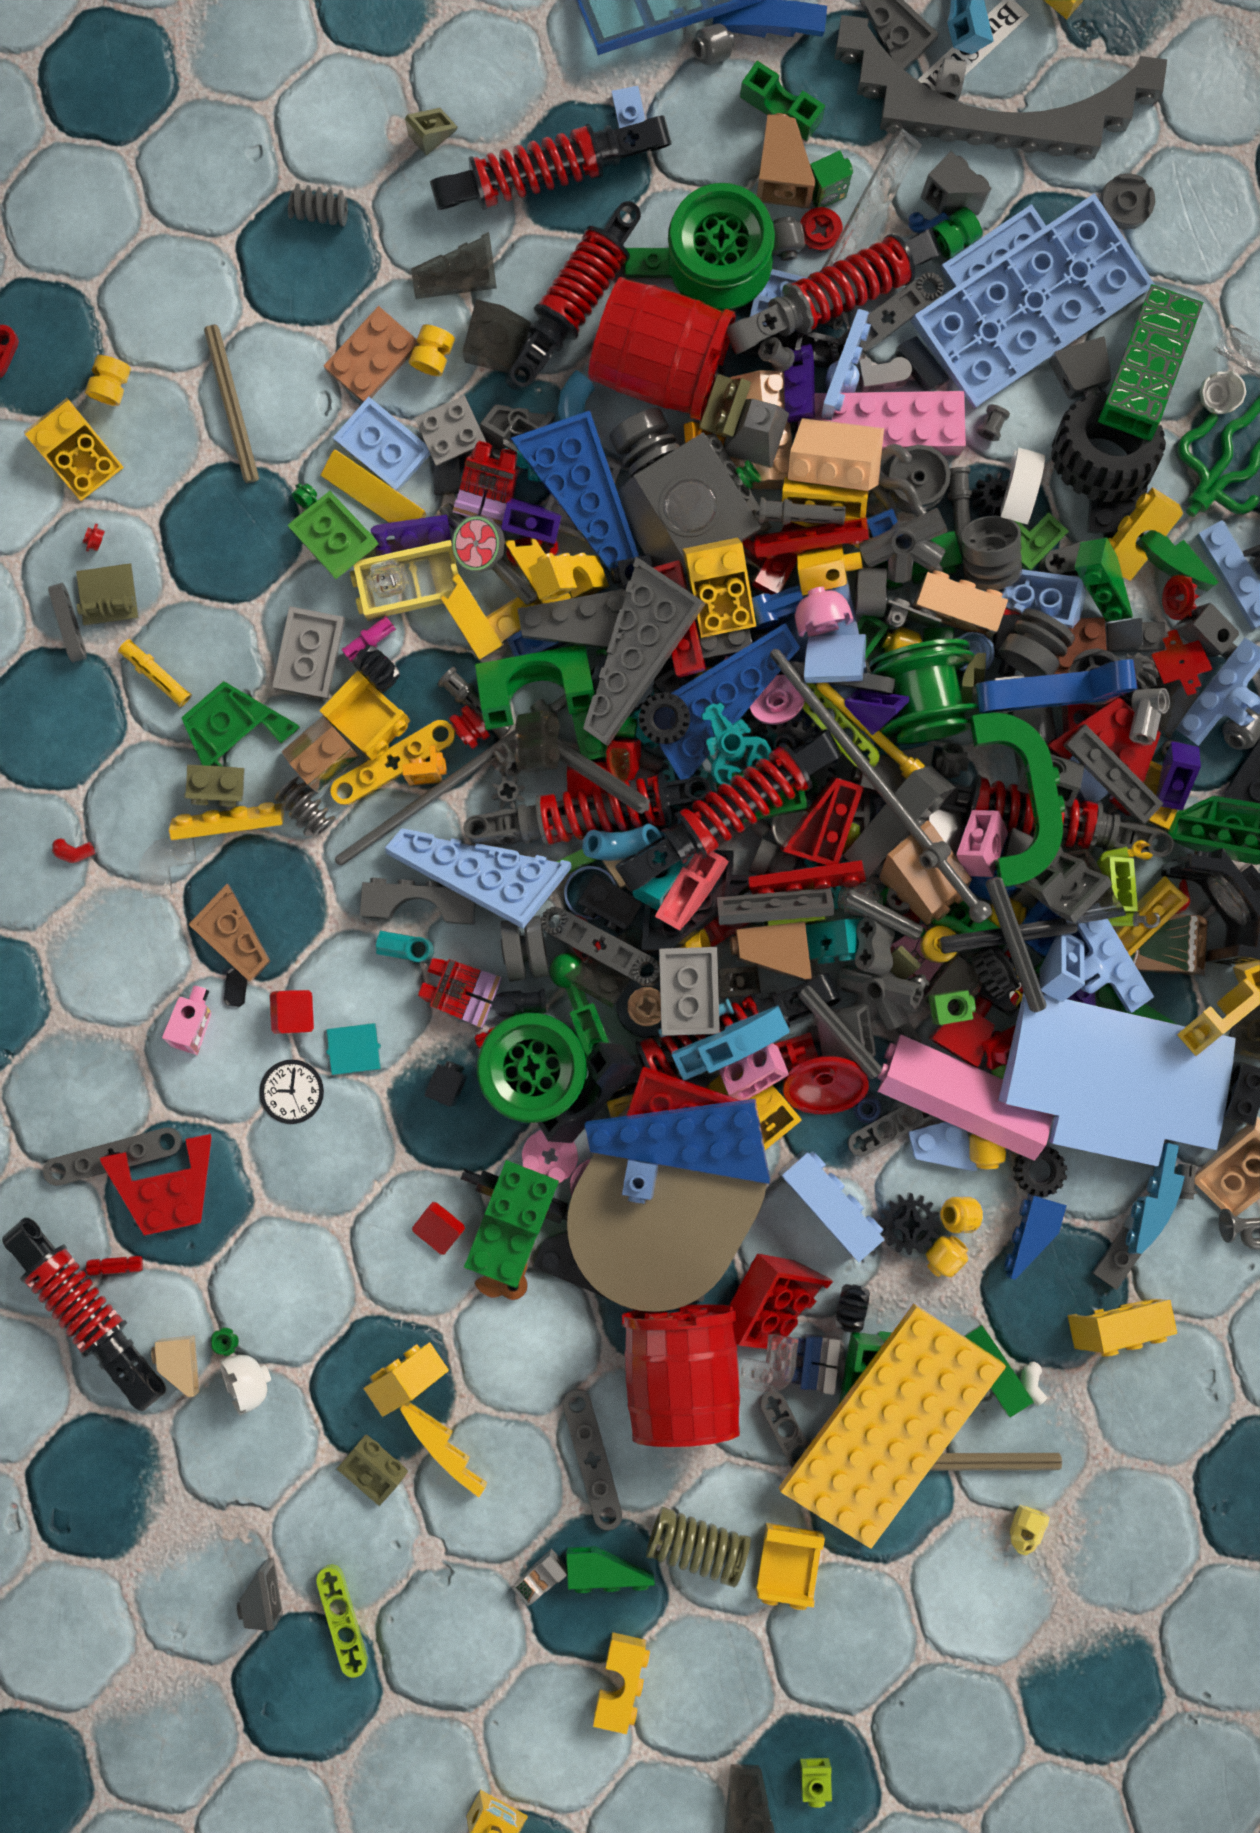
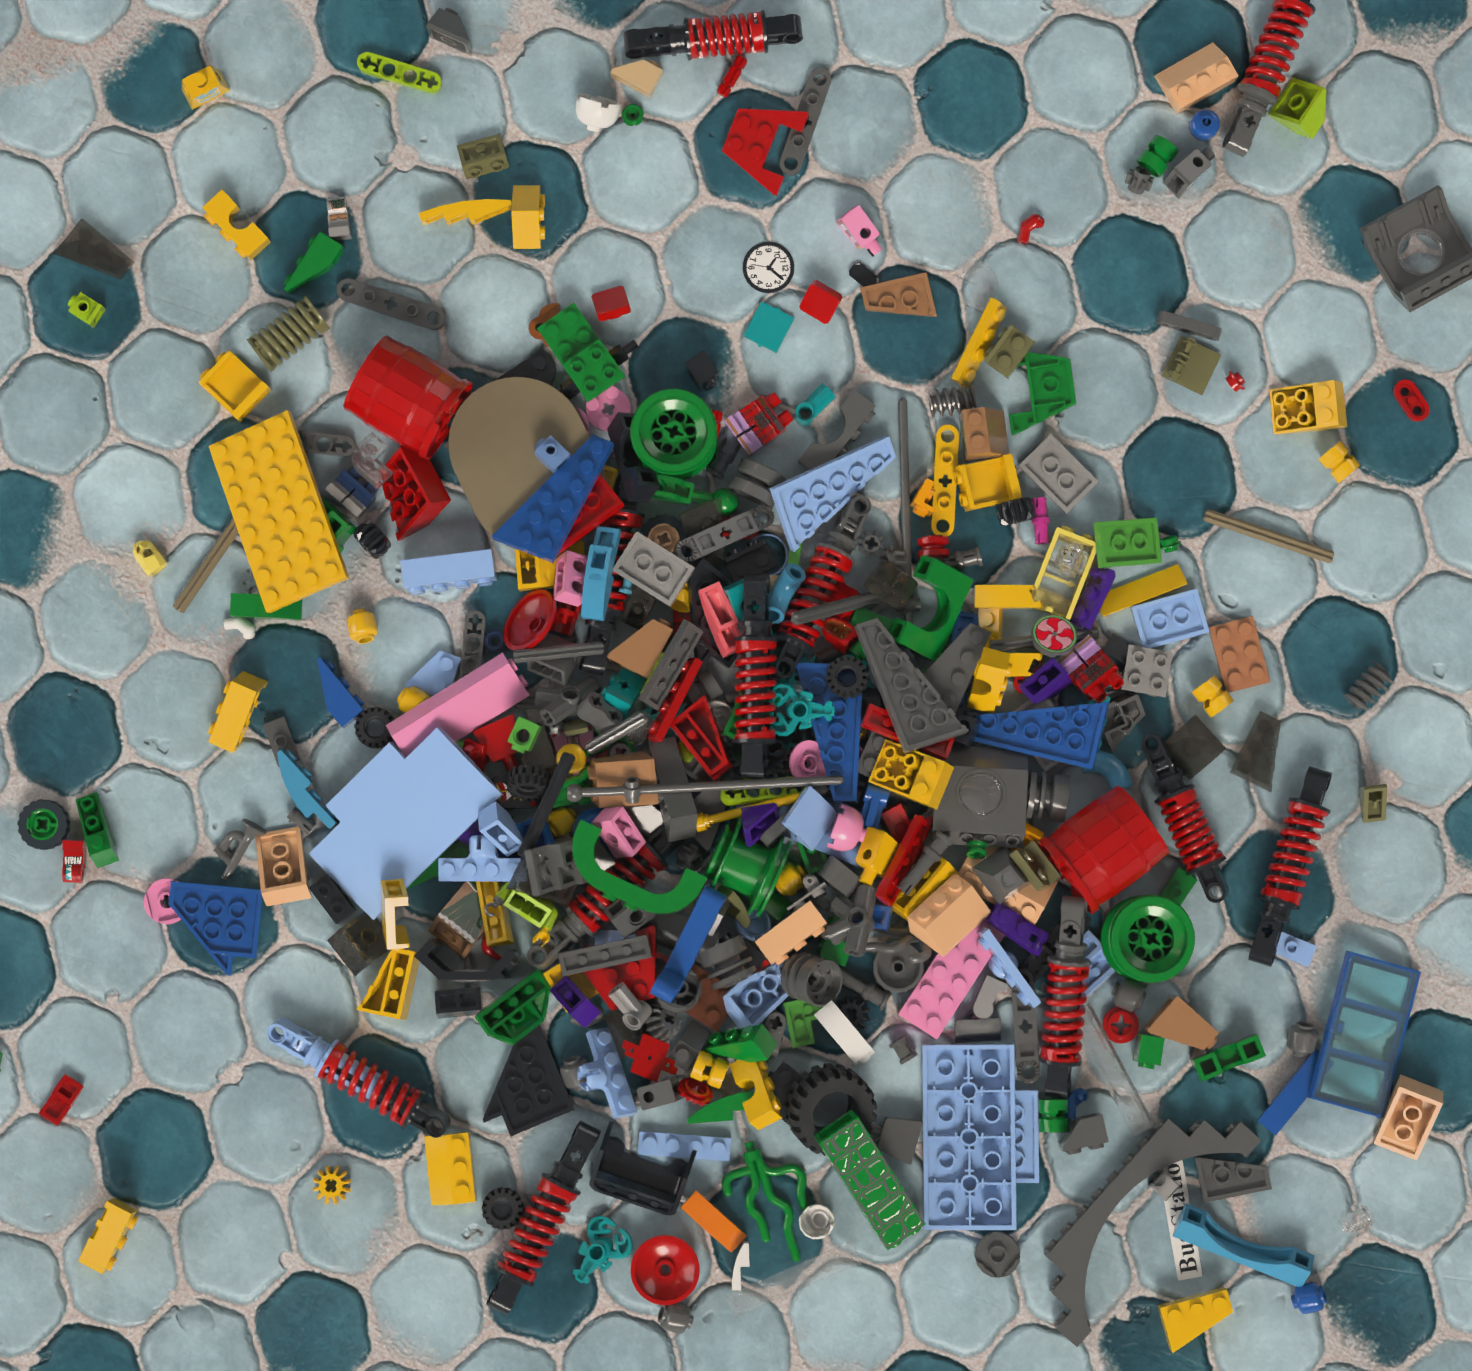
camera: 125 degrees right, 0 degrees up
yellow pin [118,639,192,707] -> none
dark grey bush [758,337,795,372] -> none
black gear [878,1192,941,1255] -> none
yellow head [940,1197,983,1233] -> none
dark grey axle [986,877,1047,1013] -> none
none -> yellow wheel [690,1050,730,1089]

